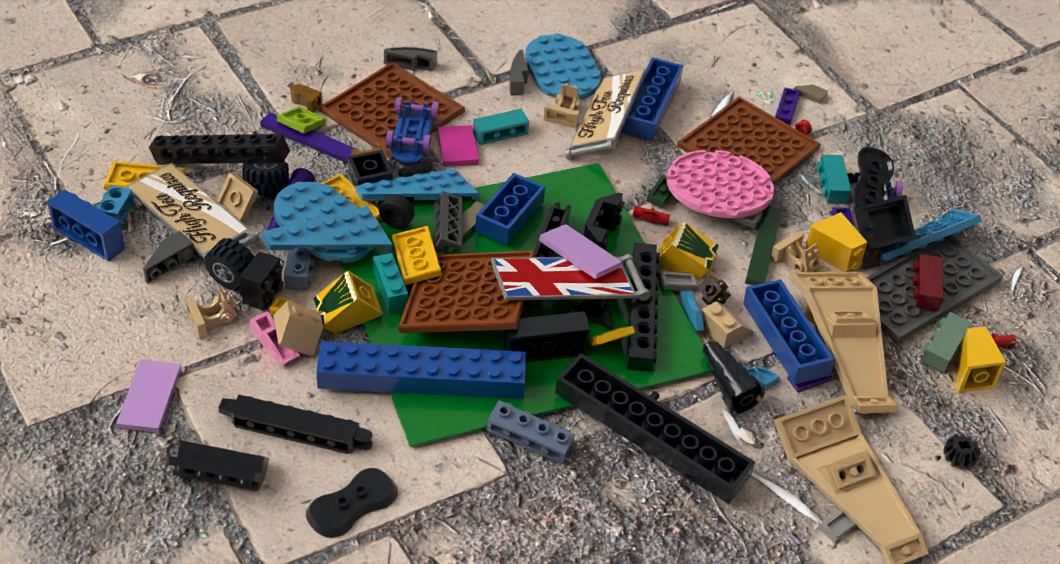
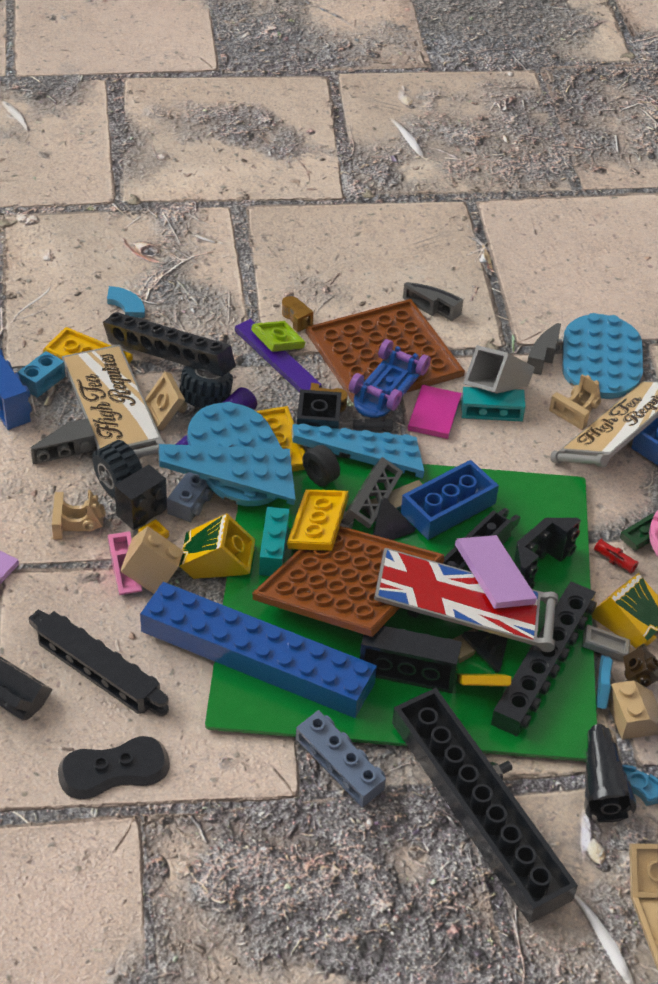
camera: 25 degrees right, 0 degrees up
none -> dark azure tile [107,286,145,318]
none -> black piece [373,498,415,540]
none -> light grey slope [463,345,535,393]

